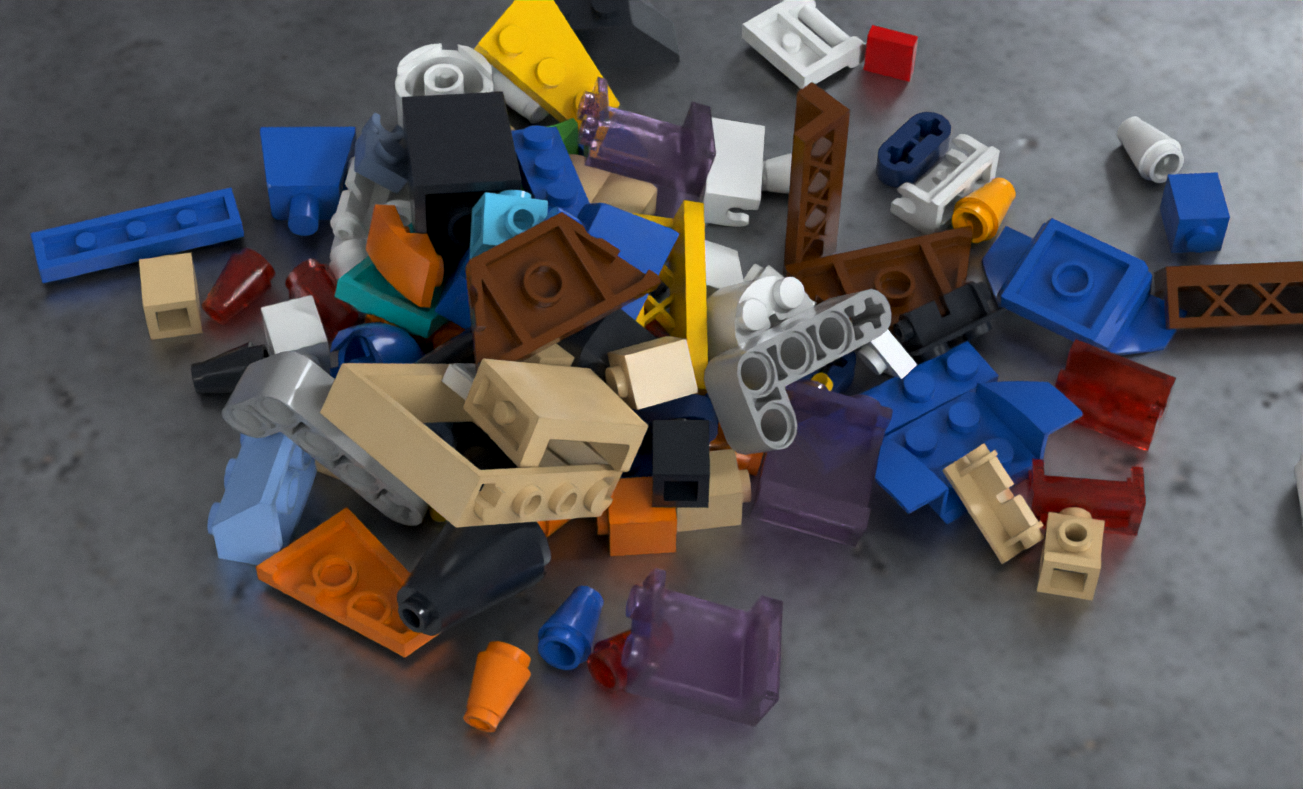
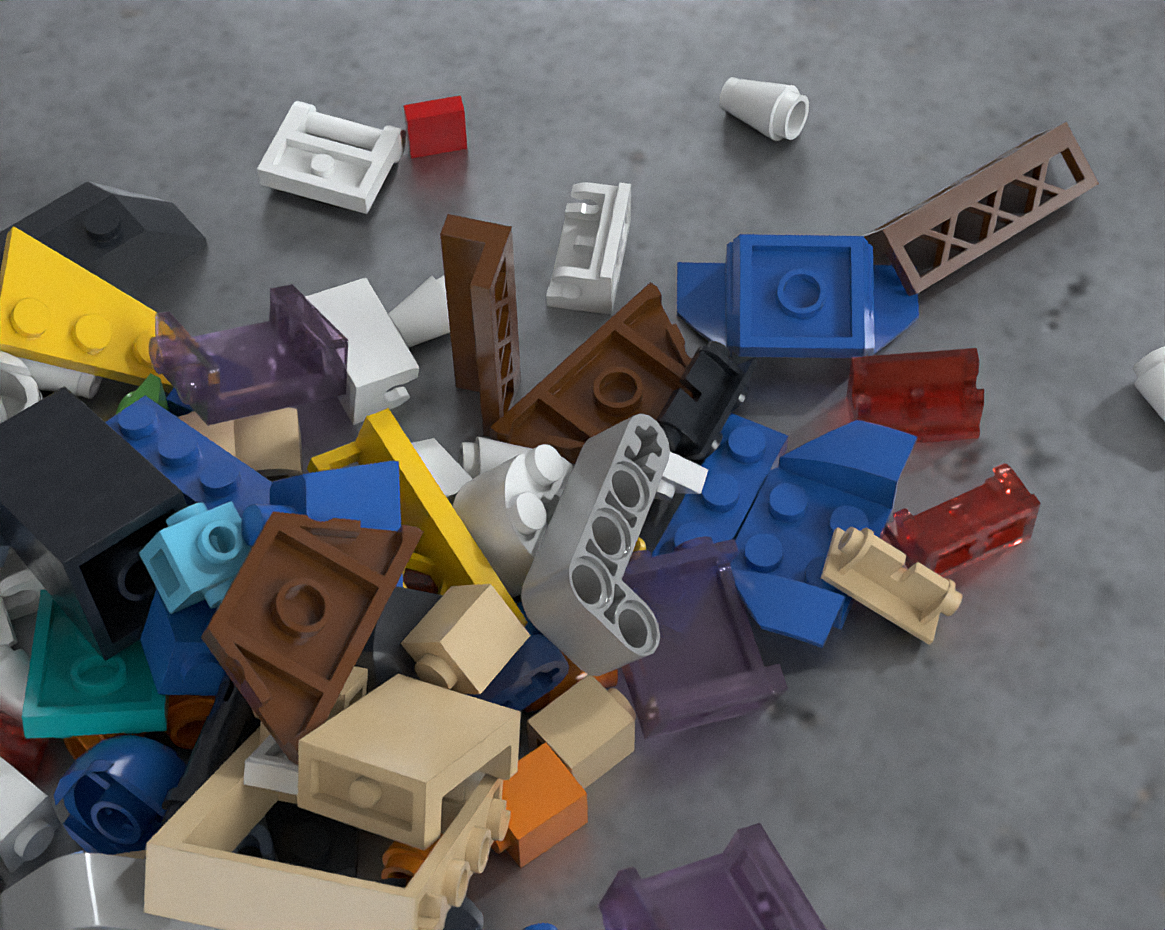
camera: 30 degrees left, 5 degrees up
orange slope [365,204,444,308] -> none
black brick [652,418,710,508] -> none
dark blue beam [876,112,951,188] -> none
light orange cone [952,177,1016,243] -> none
tan brick [1037,507,1105,601] -> none
blue brick [1160,172,1230,253] -> none

